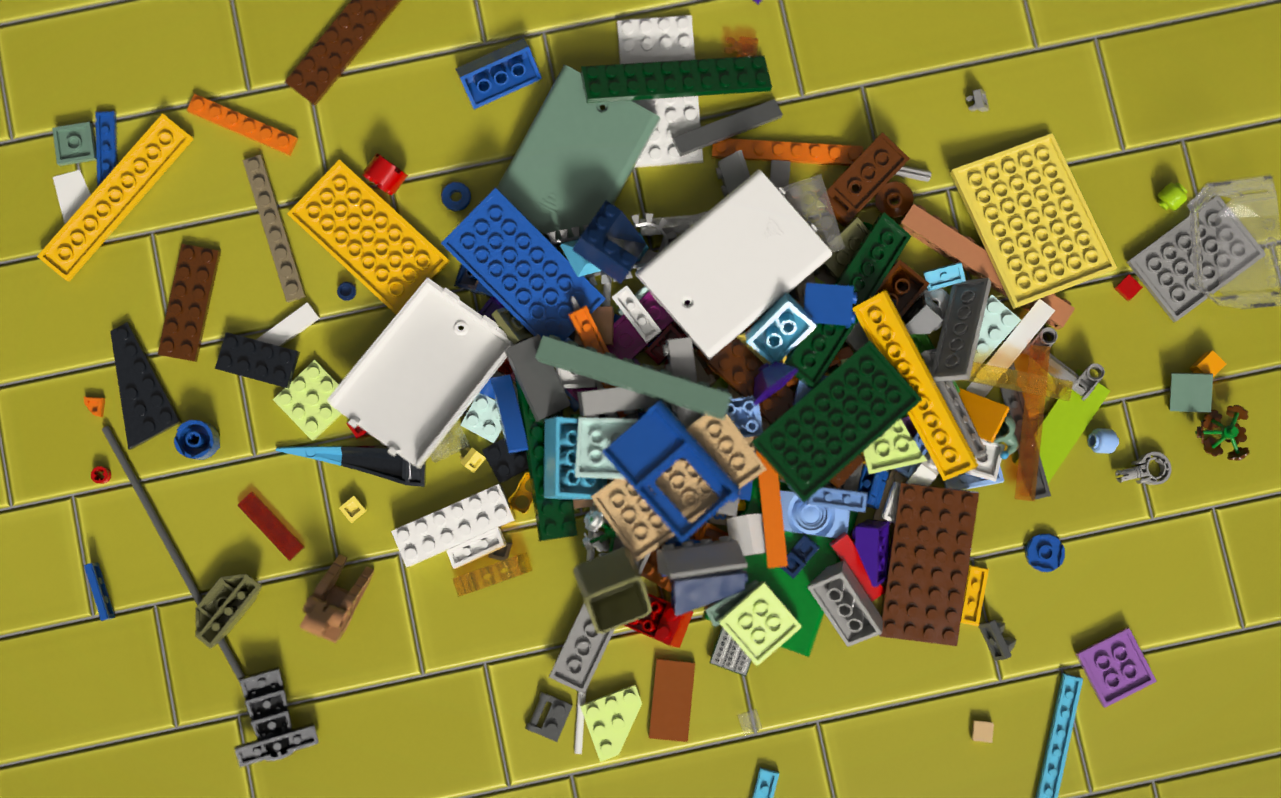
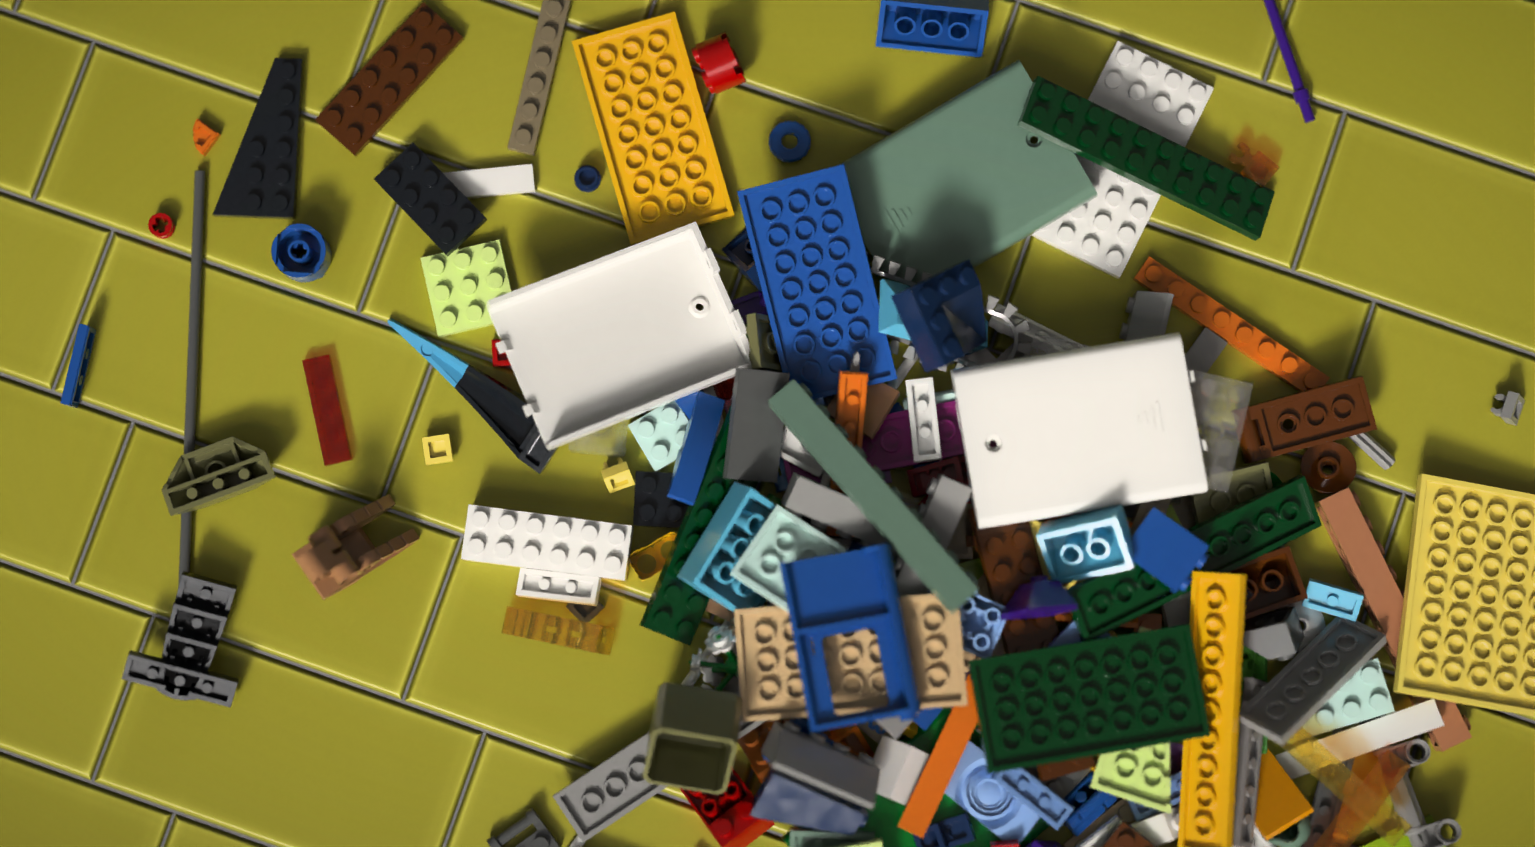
camera: 30 degrees right, 0 degrees up
dark grey tile [672,99,783,157] -> none

